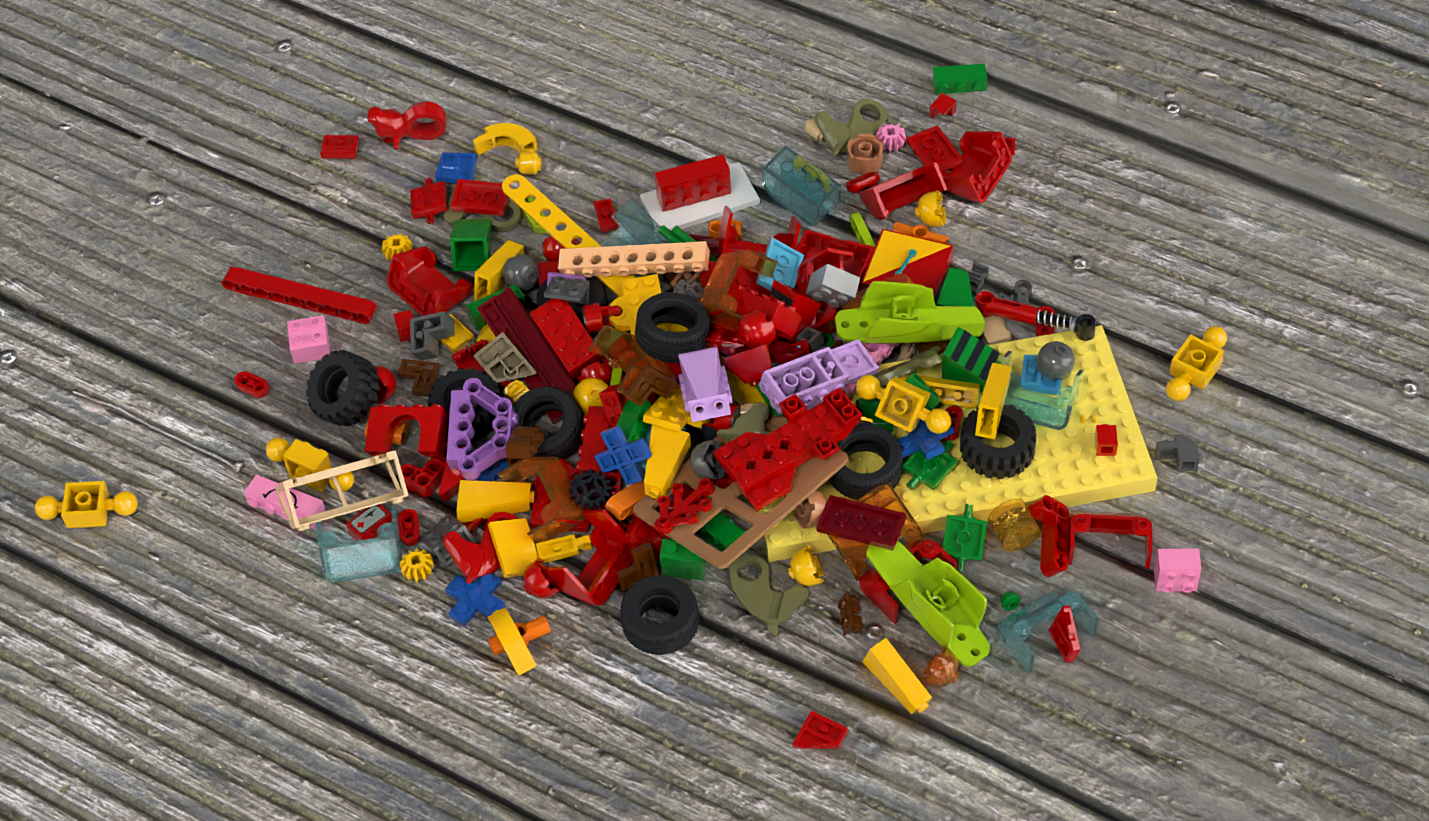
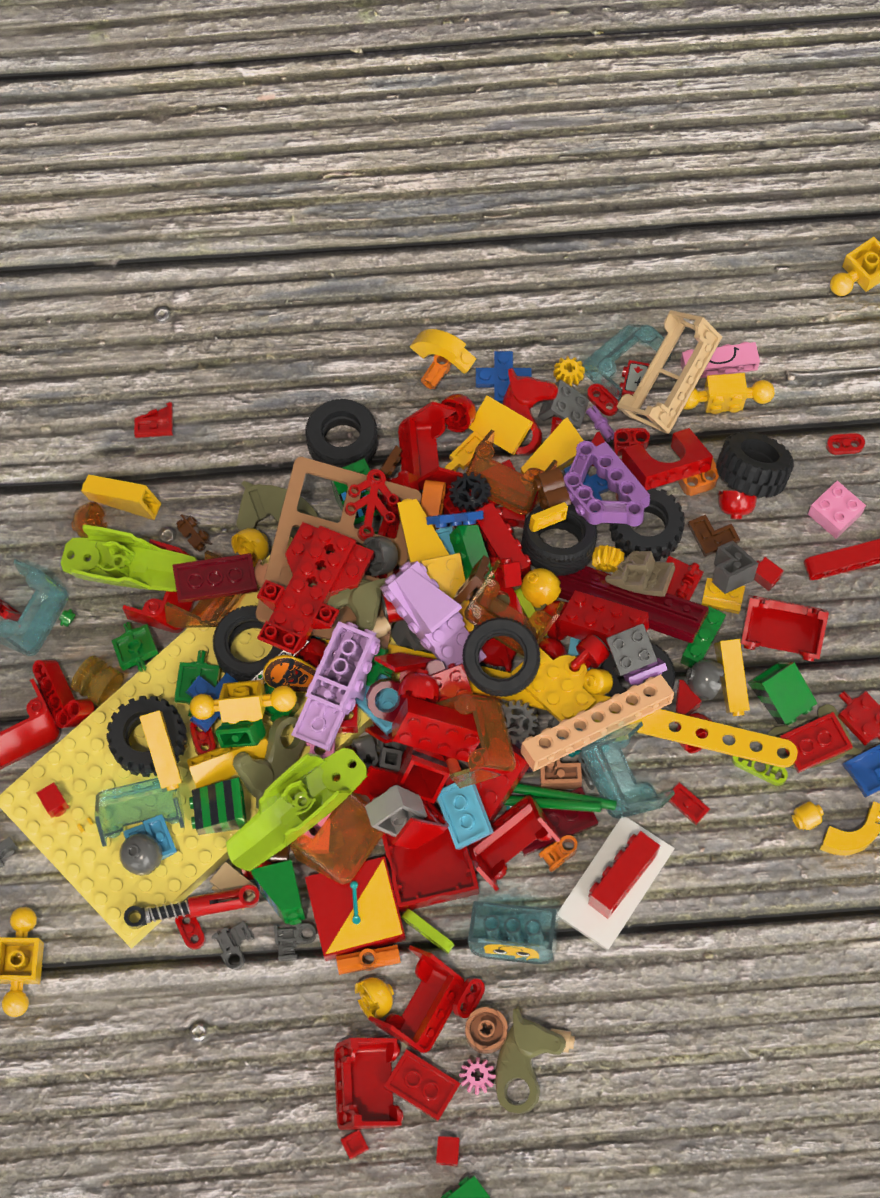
camera: 145 degrees right, 15 degrees up
yellow gear [382,233,413,261] -> none
none -> yellow tile [529,502,568,532]
none -> yellow head [584,669,613,695]
none -> medium lavender pin [586,406,615,442]

